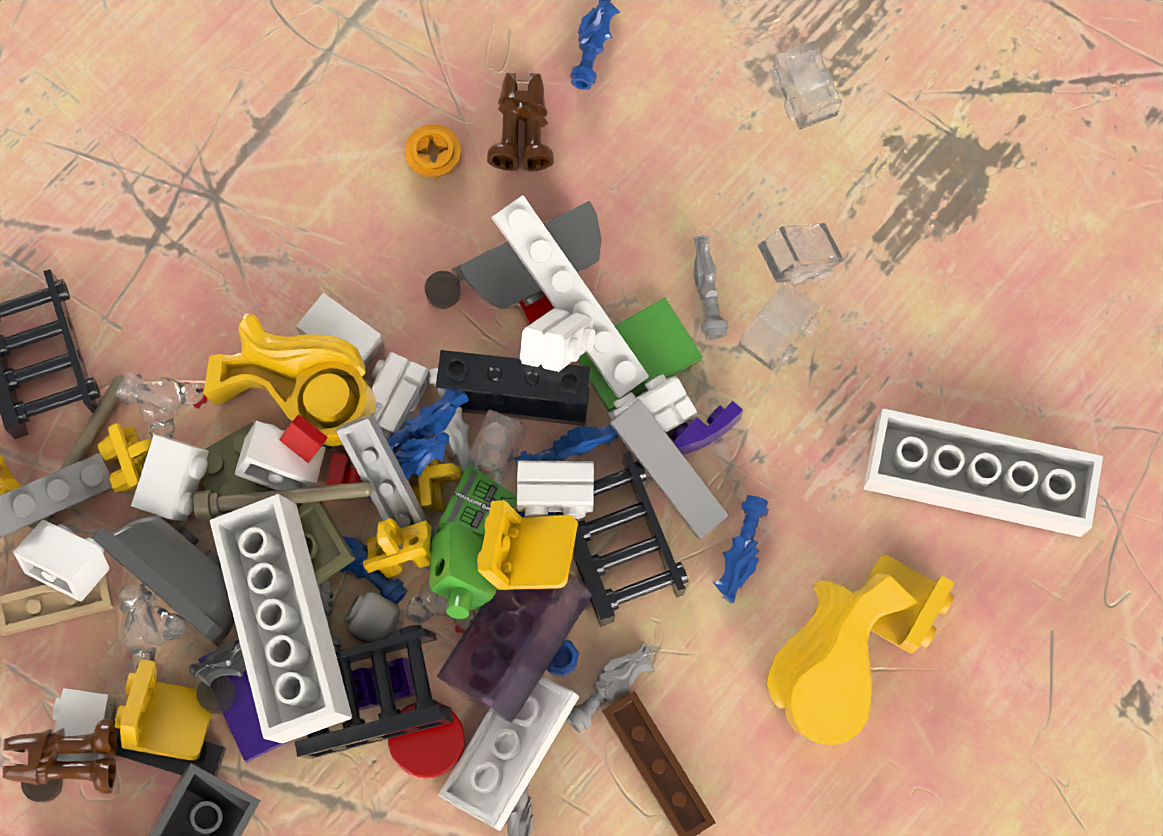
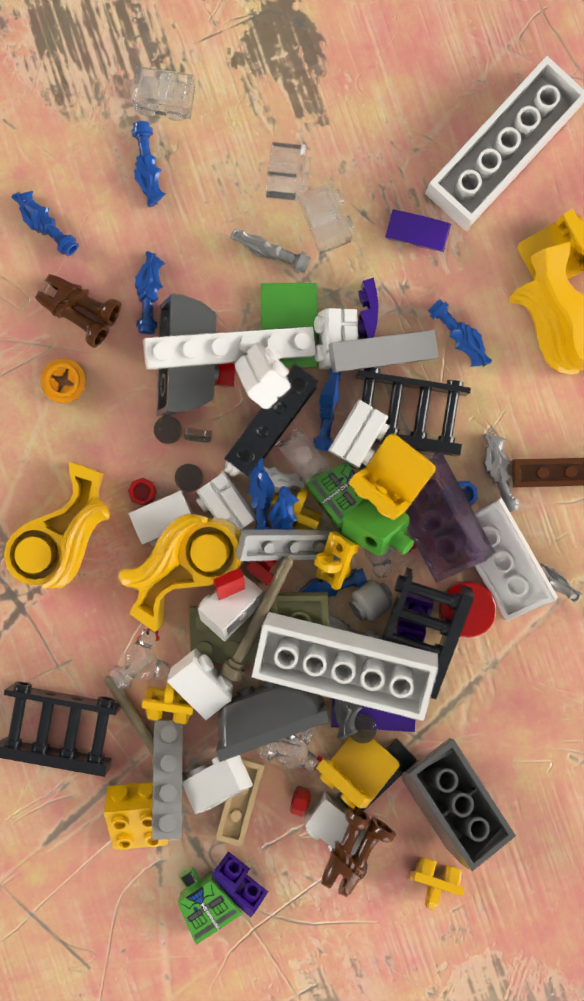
camera: 55 degrees left, 15 degrees up
none -> yellow animal [4,461,110,589]
none -> red tile [128,478,157,506]
none -> blue piece [131,121,166,207]
none -> blue piece [135,251,165,334]
none -> clear smoke tile [175,464,204,492]
none -> clear smoke tile [184,428,213,442]
none -> red tile [290,785,311,817]
none -> dark purple slope [385,209,451,252]

